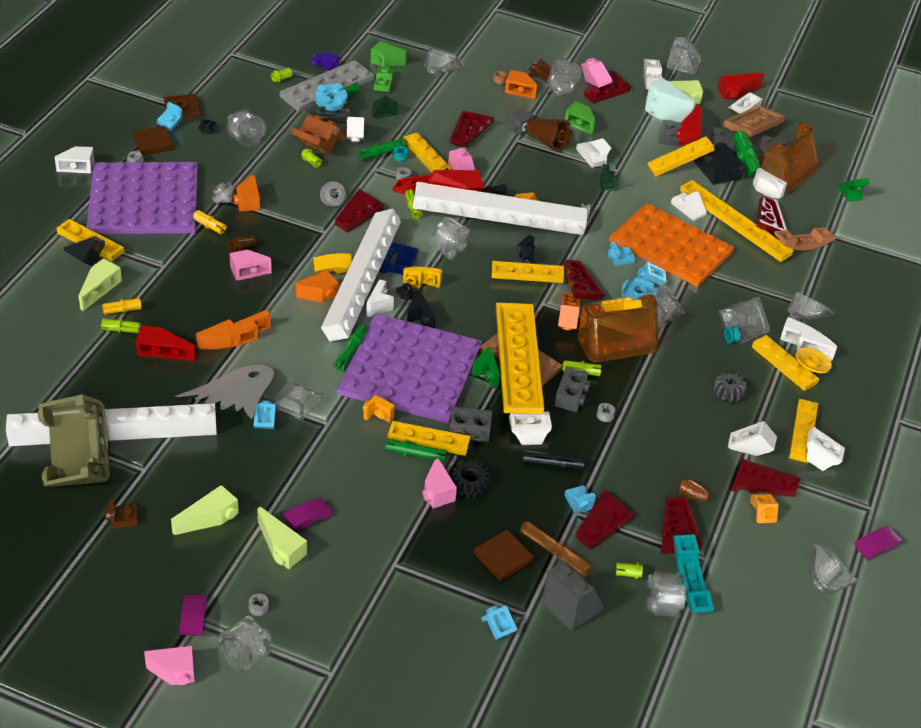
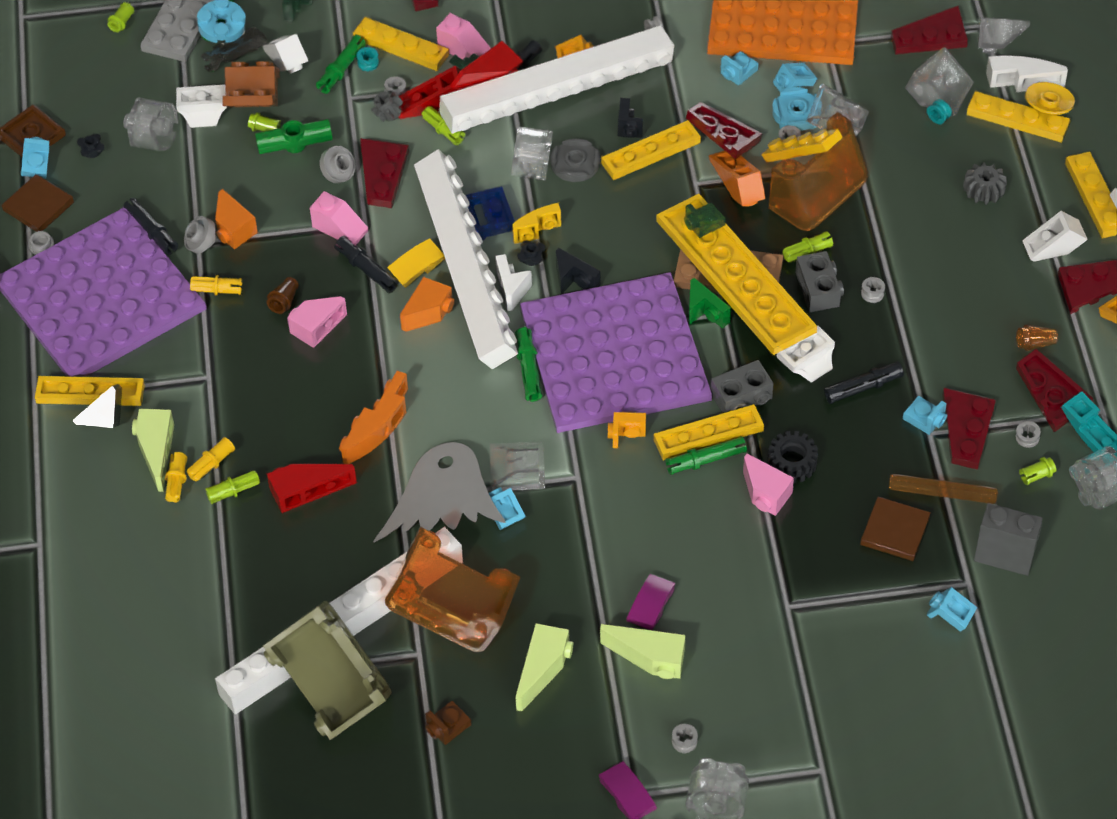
camera: 25 degrees left, 10 degrees up
none -> black pin [123,198,178,255]
none -> yellow axle [165,452,187,503]
none -> white slope [176,85,227,128]
none -> green piece [255,119,333,154]
none -> bright pink slope [310,191,368,245]
none -> black pin [334,236,399,293]
none -> dark grey gear [371,90,403,122]
none -> clear orange windscreen [385,527,521,652]
none -> dark grey tile [550,138,600,182]
none -> clear green bracket [684,202,726,238]
none -> dark red wing [891,6,968,55]
none -> light grey bush [1015,421,1041,448]

